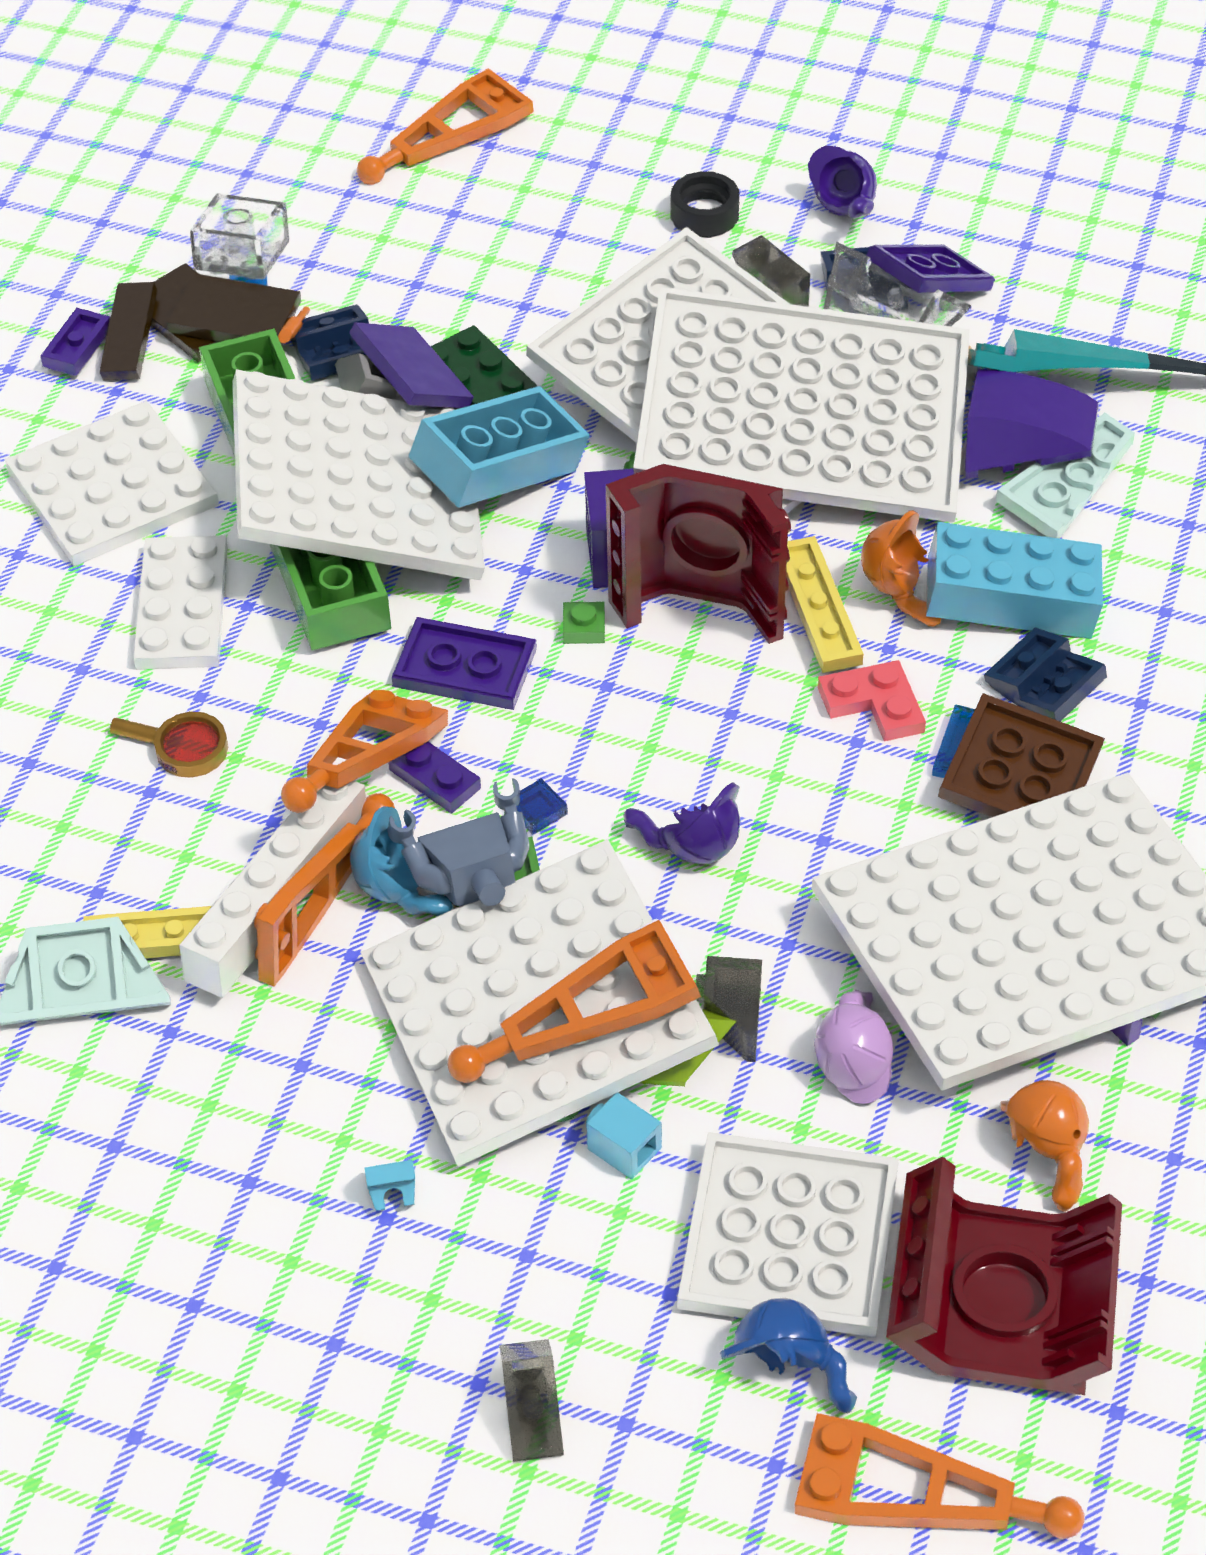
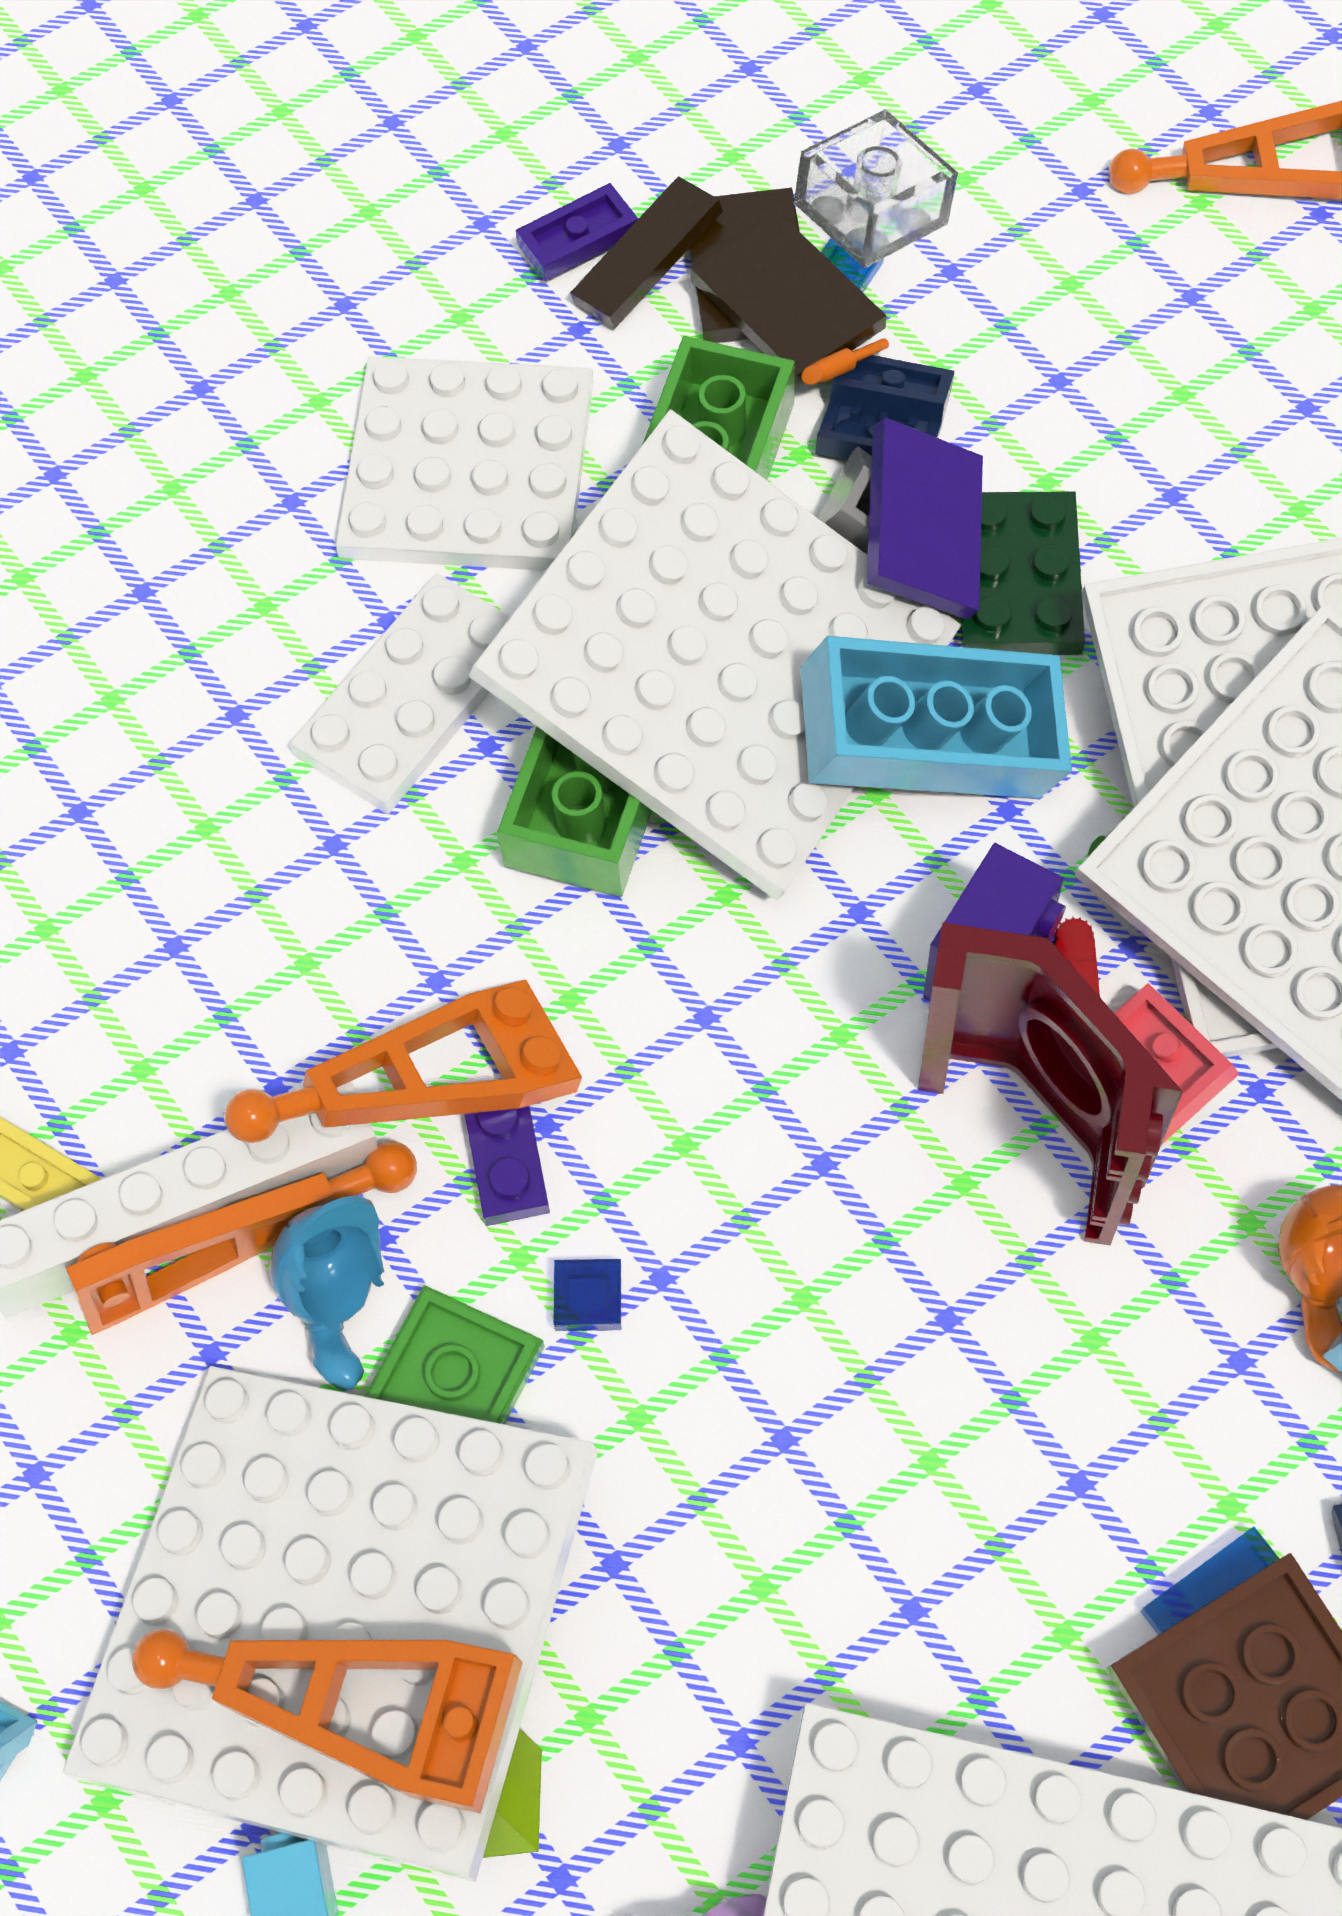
camera: 40 degrees right, 15 degrees up
pearl gold piece [110,711,229,778] -> none
sand blue torso [387,778,529,906] -> none
dark purple tile [391,617,537,710] -> none
bright green plate [563,601,605,644] -> none
dark purple piece [623,782,741,864] -> none
clear smoke slope [696,956,763,1062] -> none
light yellow plate [786,536,864,673] -> none
coral plate [818,660,926,742] -> none

